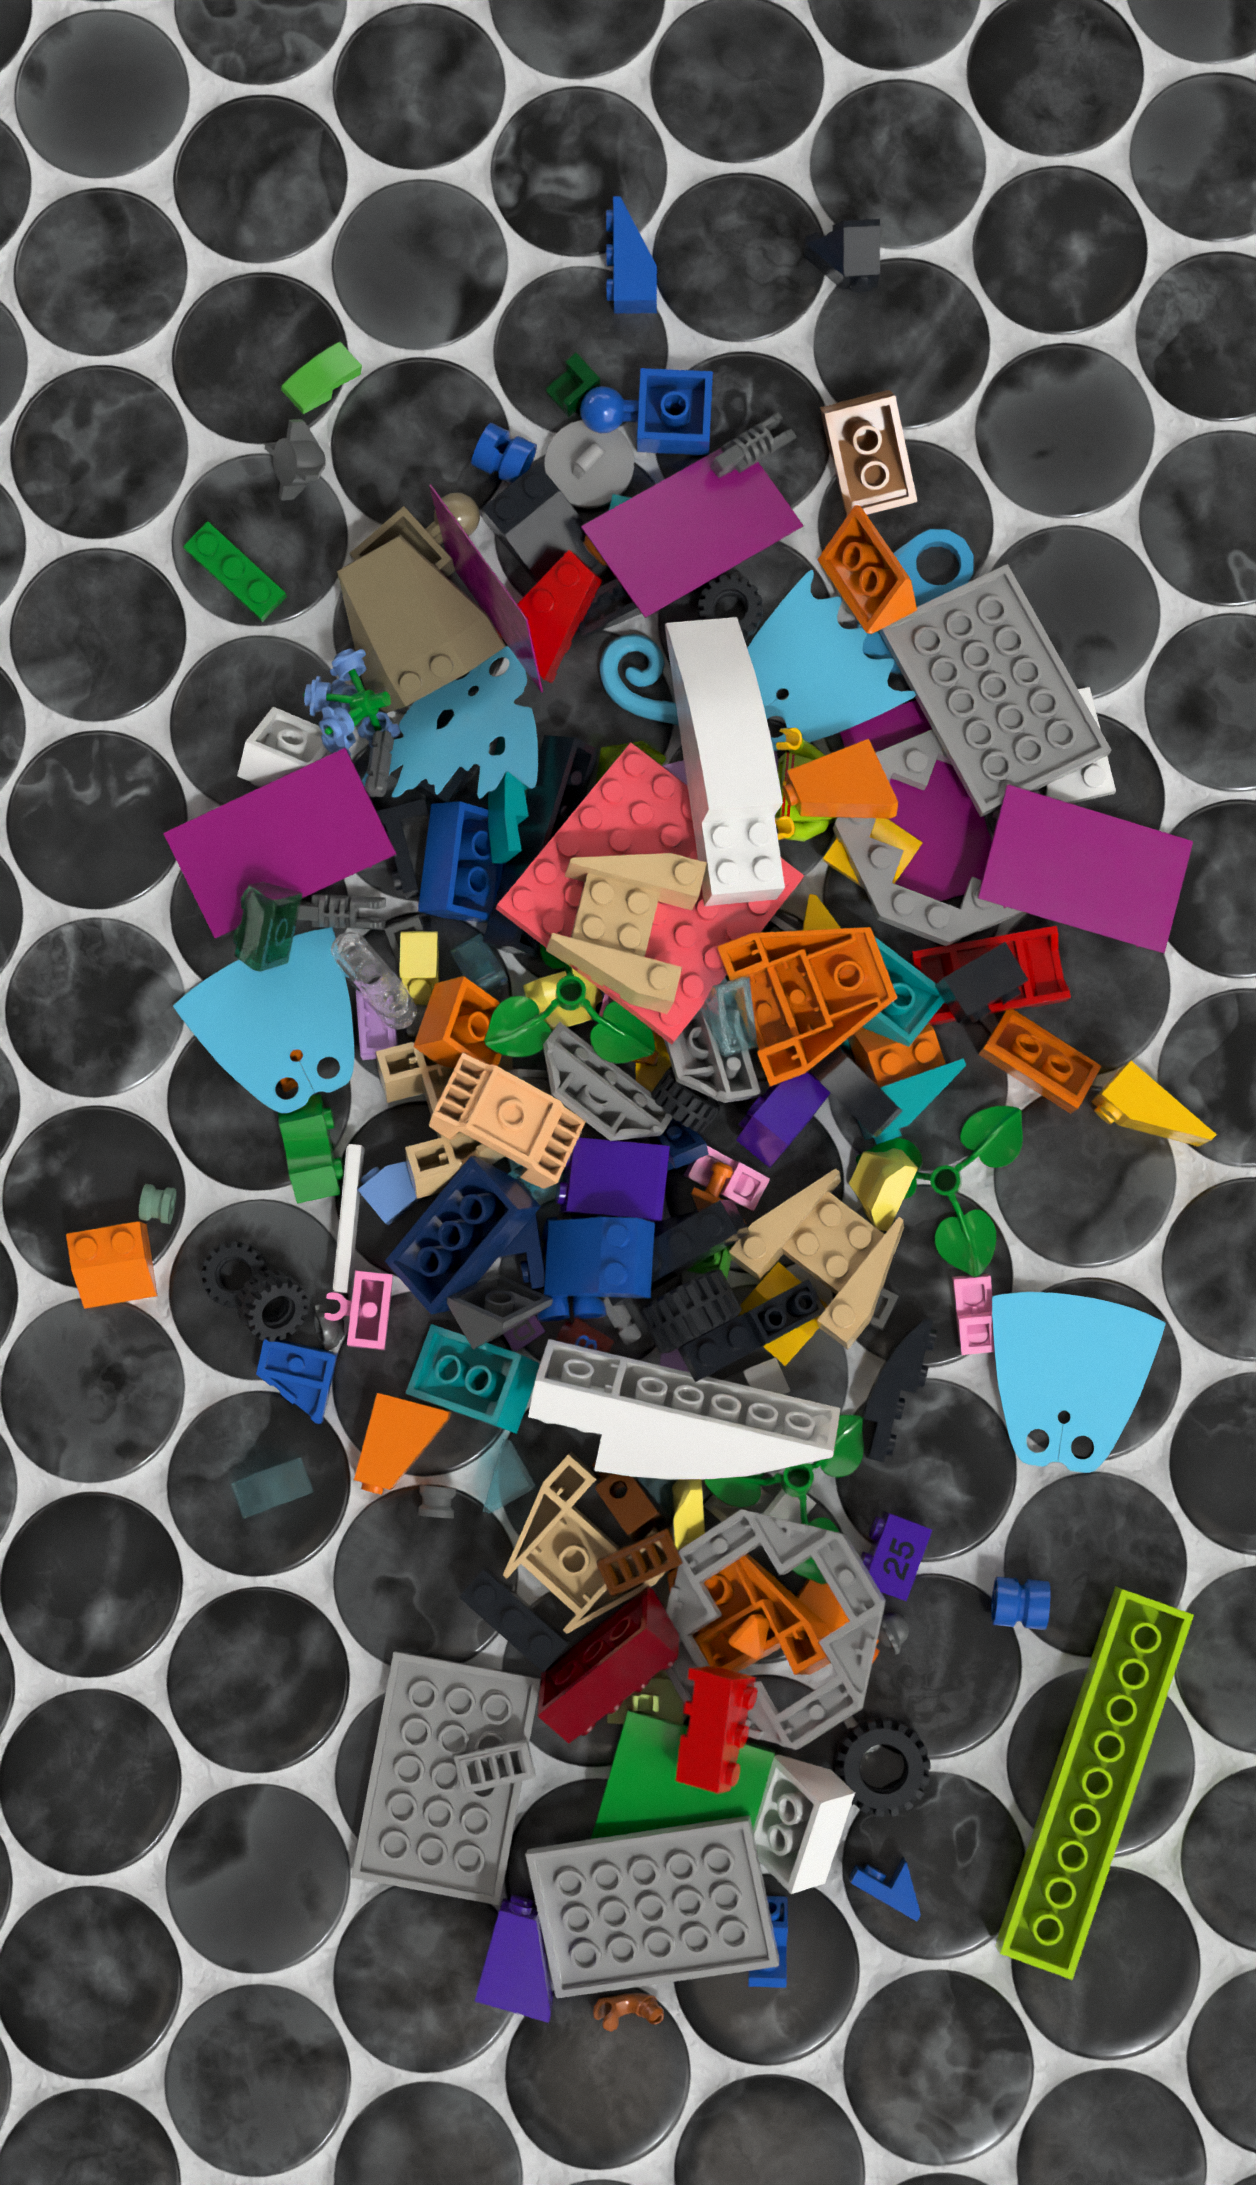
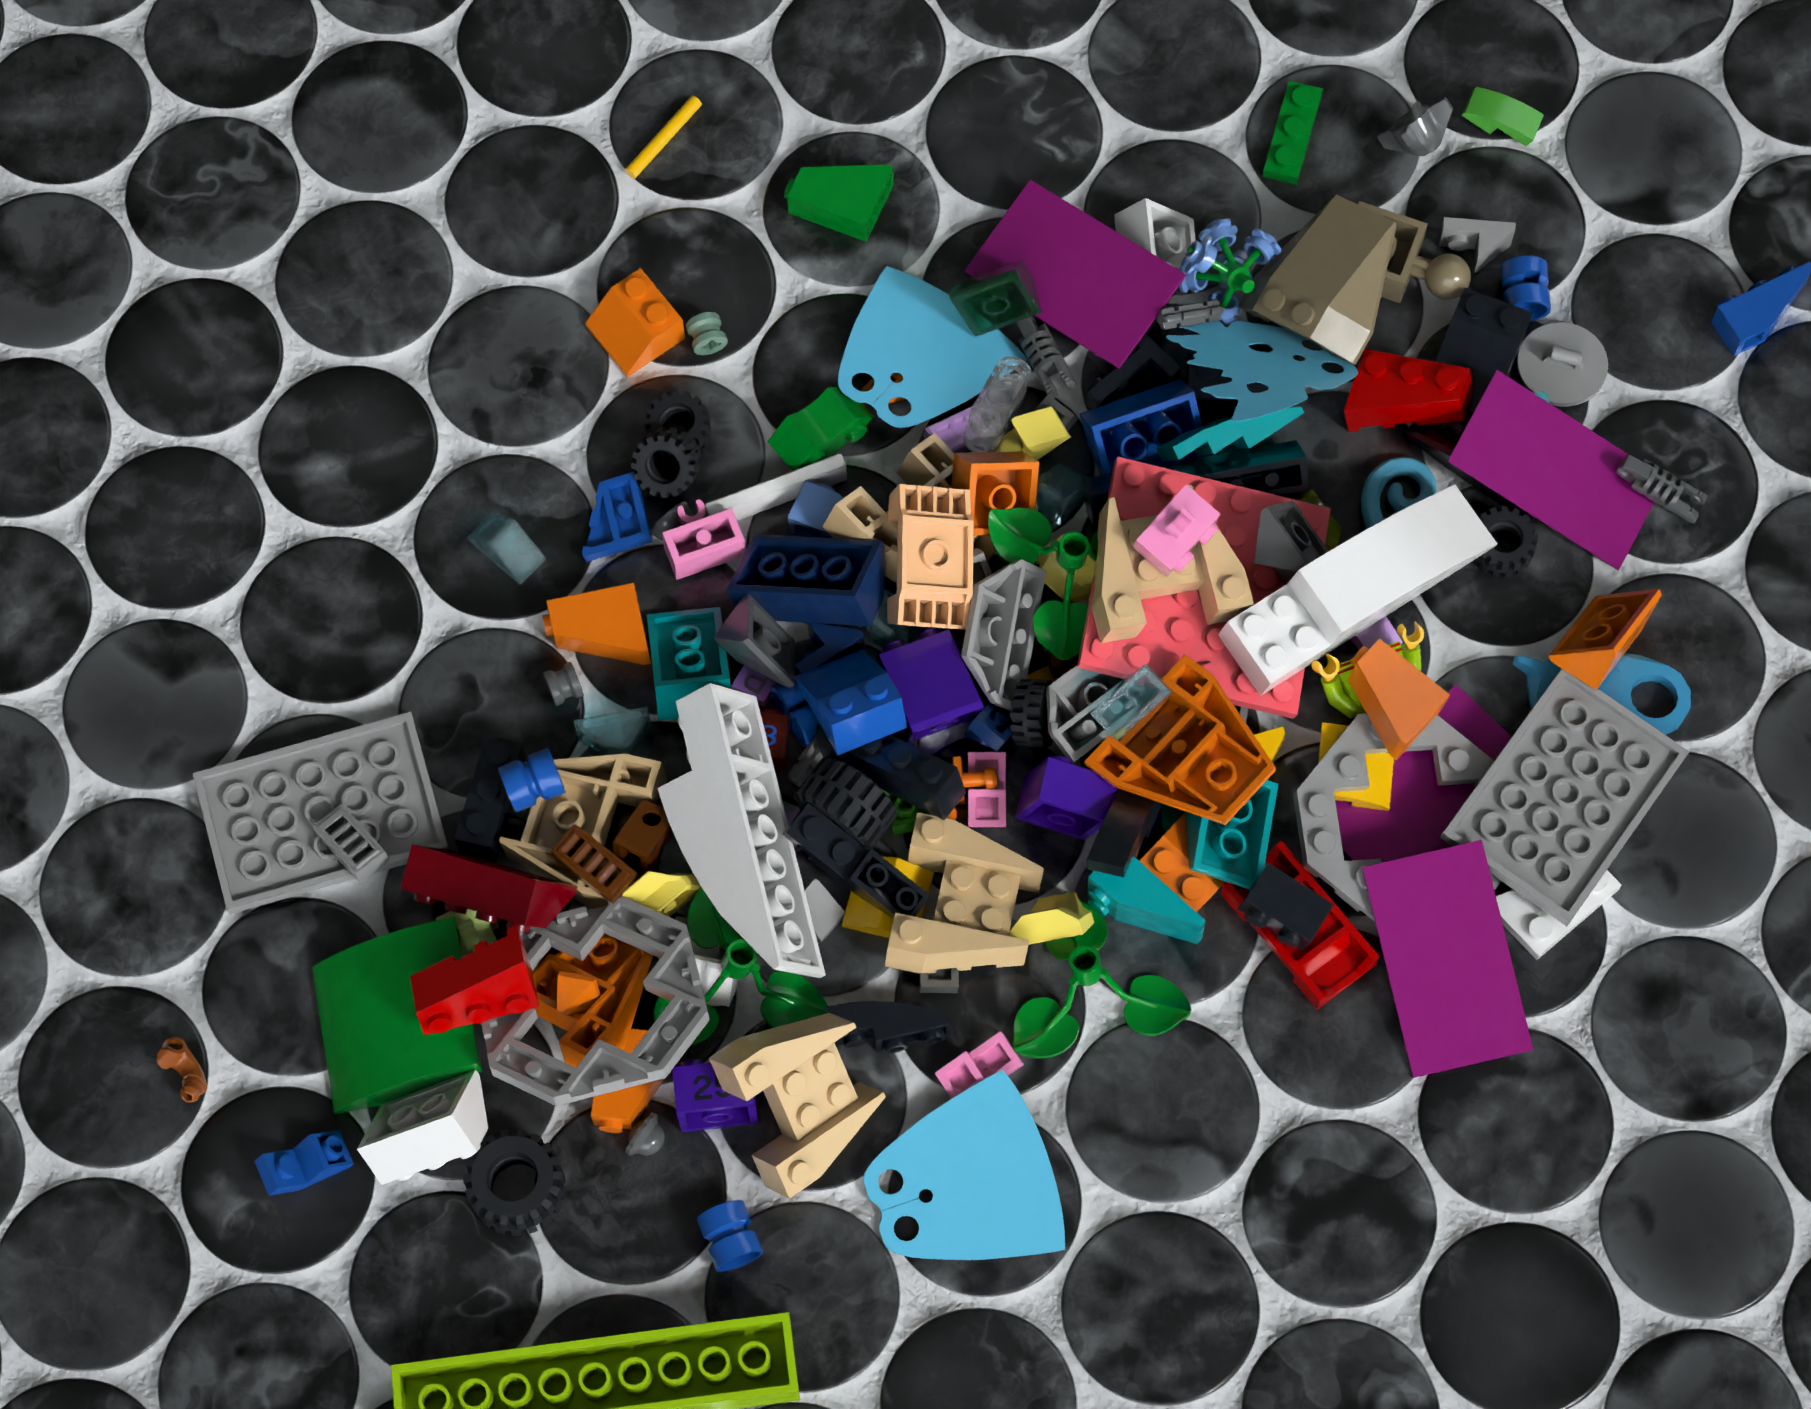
camera: 60 degrees right, 15 degrees down
magenta piece [429,485,543,693] -> none
dark purple slope [474,1895,553,2023] -> none
light grey plate [526,1815,780,1998] -> none
dark green panel [546,352,600,418] -> none
blue brick [580,368,713,455] -> none
medium azure piece [747,570,916,751] -> none
medium nougat slope [820,390,918,517] -> none
blue slope [848,1857,921,1921] -> none
orange slope [978,1009,1101,1114] -> none
yellow slope [1091,1061,1217,1147] -> none
none -> blue wheel [498,748,566,813]
none -> tan wedge [709,1013,886,1199]
none -> green slope [784,165,894,242]
none -> bright pink brick [1133,484,1221,577]
none -> dark grey slope [1254,500,1329,585]
none -> light grey slope [1439,217,1516,273]

